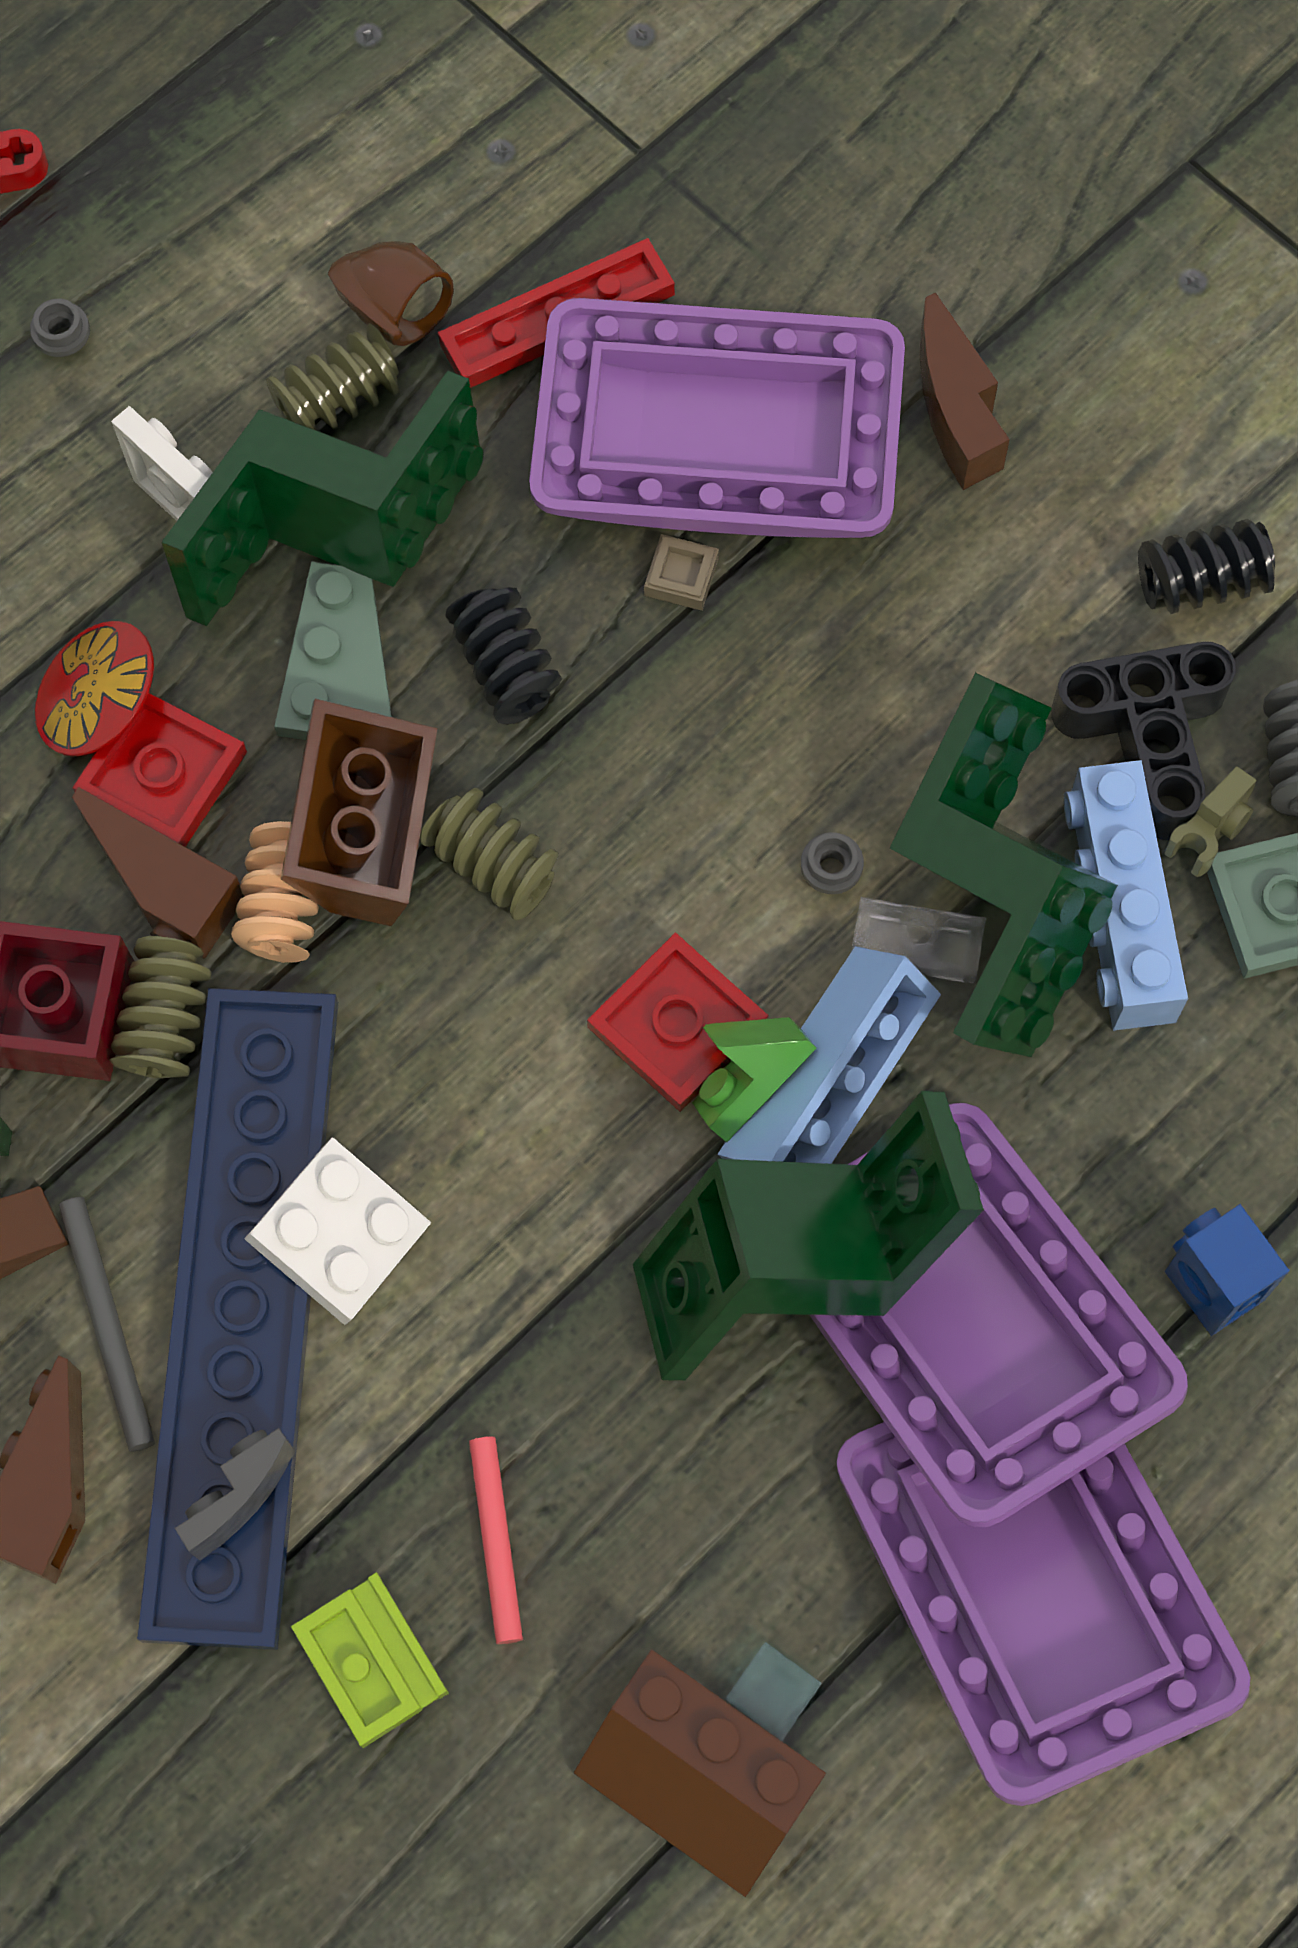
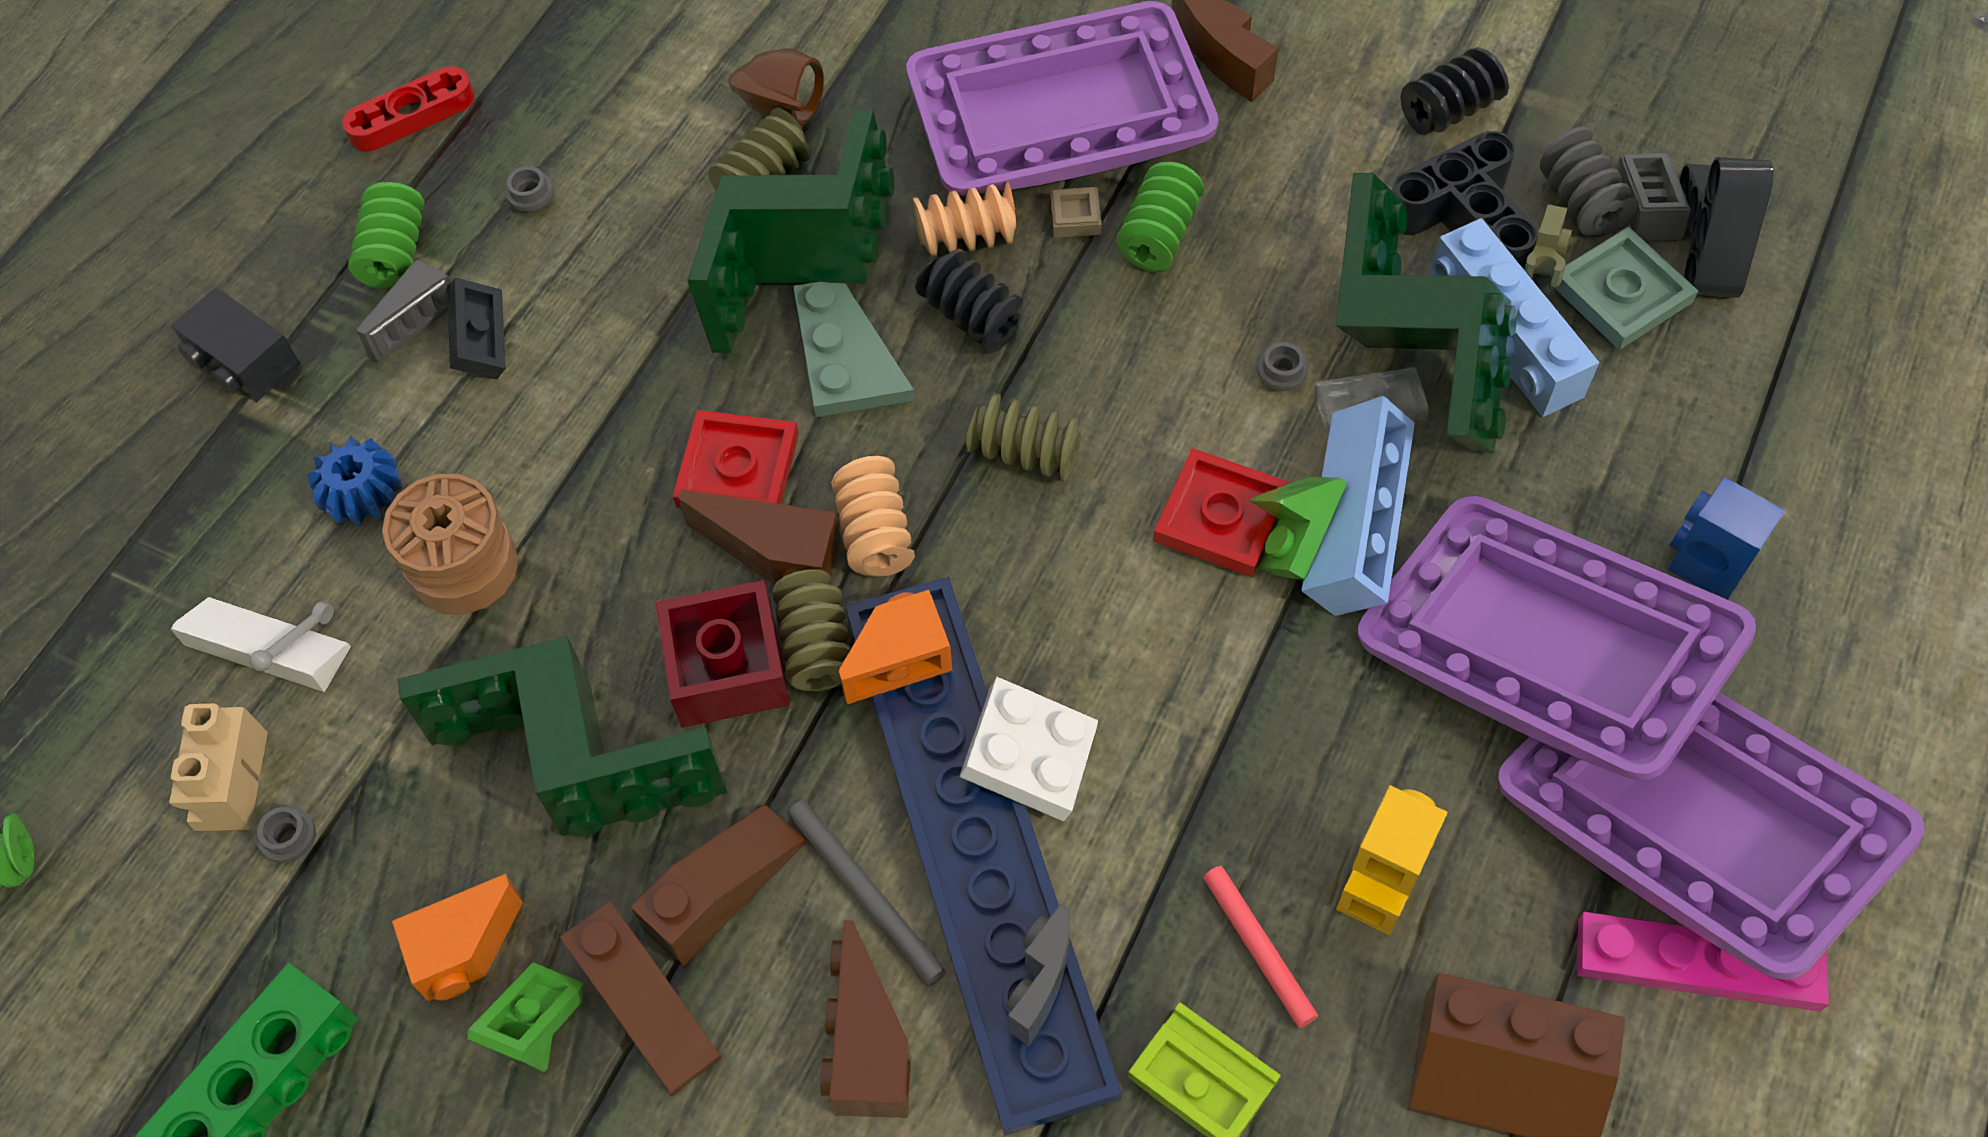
camera: 20 degrees left, 10 degrees down
shield [35,621,154,756] -> none
white plate [111,406,213,521] -> none
reddish brown slope [281,699,438,926] -> none
red plate [438,238,675,388] -> none
dark green bracket [632,1091,984,1381] -> none
clear light blue tile [725,1642,822,1741] -> none
none -> orange slope [839,590,953,704]
none -> light nougat piece [912,182,1016,258]
none -> bright green piece [1117,162,1204,273]
none -> yellow arch [1336,785,1448,936]
none -> dark pink plate [1577,912,1829,1012]

